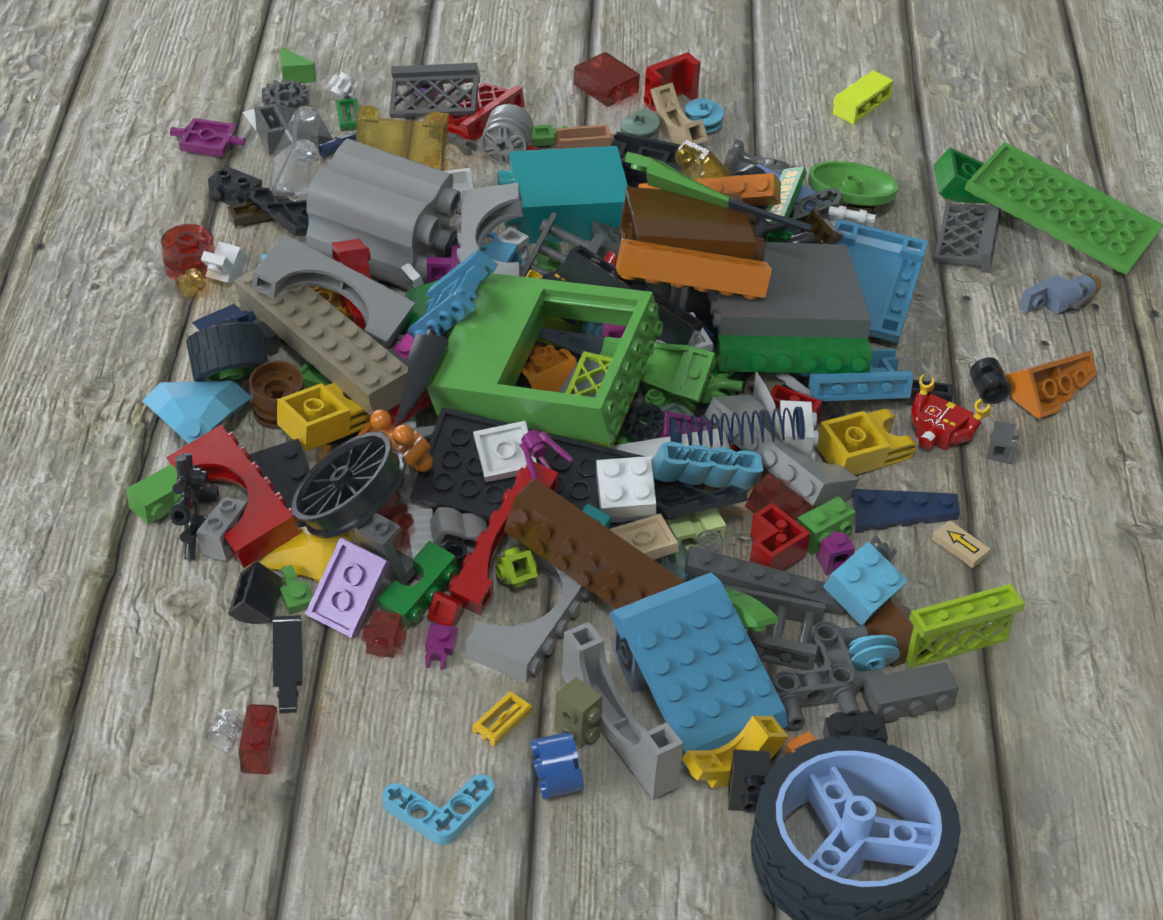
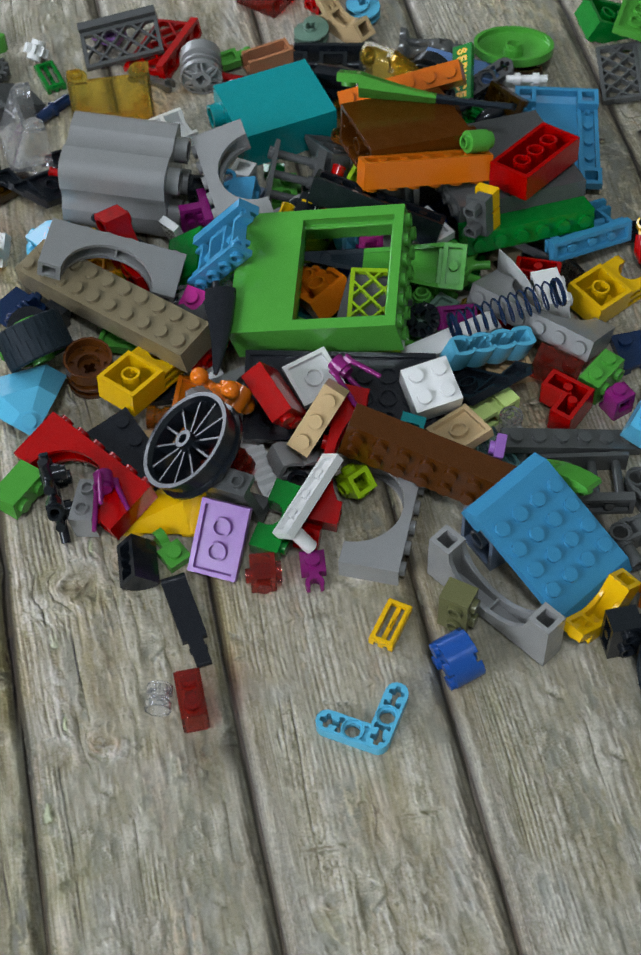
camera: 10 degrees left, 10 degrees up
none -> magenta plant [92,468,130,532]
none -> red brick [241,361,306,429]
none -> white piece [272,453,344,553]
none -> tan arch [286,378,350,457]
none -> bright green brick [459,129,495,154]
none -> dark grey hips [463,182,500,239]
none -> medium lavender plate [487,433,508,460]
none -> red brick [489,122,580,201]

